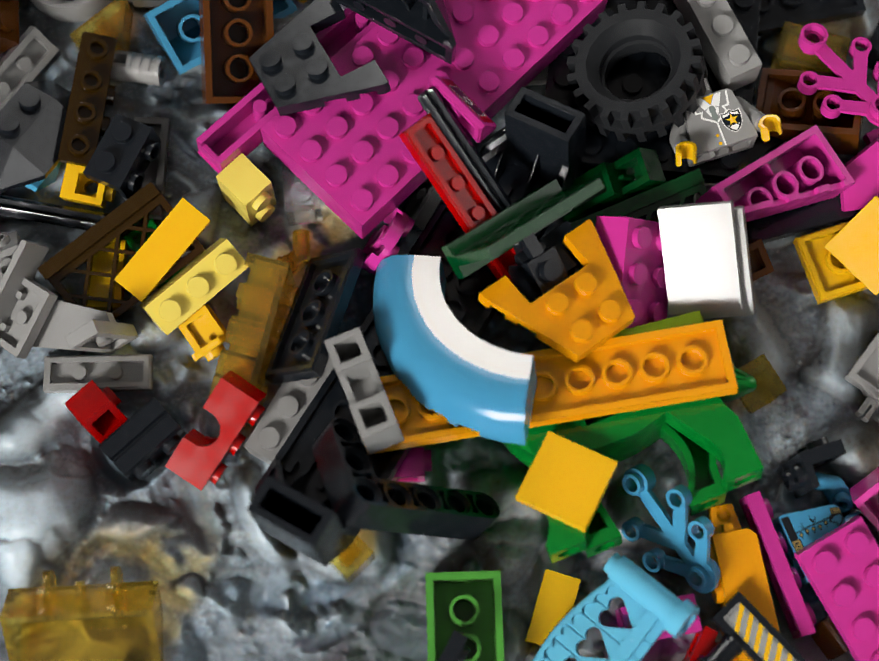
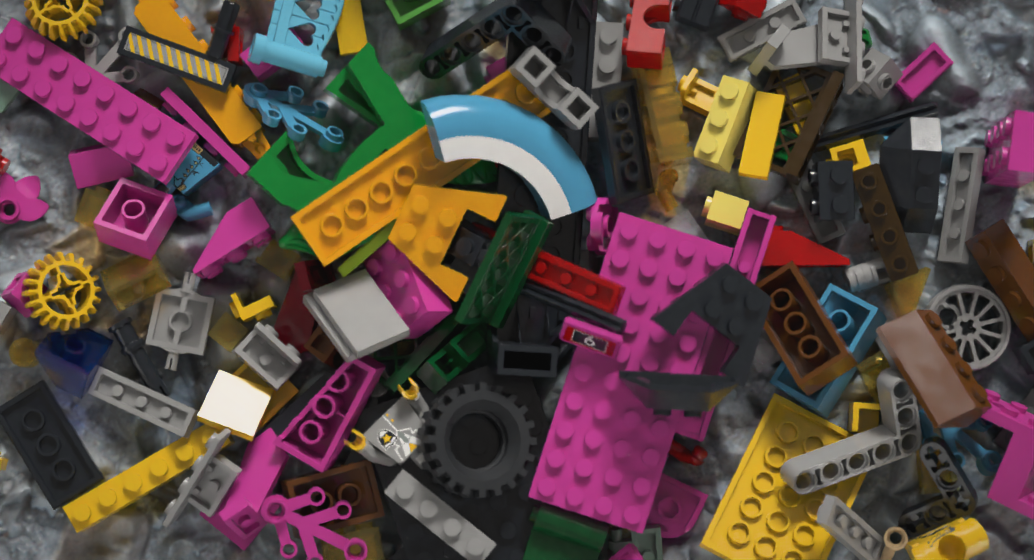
camera: 155 degrees right, 10 degrees up
yellow tile [515,431,618,533] -> none
black bracket [782,437,847,498] -> none
none -> dark pink slope [192,197,276,279]
none -> clear yellow plate [208,312,250,353]
none -> yellow bracket [229,292,277,322]
none -> light grey bracket [233,322,302,392]
none -> dark red piece [273,260,336,354]
none -> red slope [760,225,850,268]

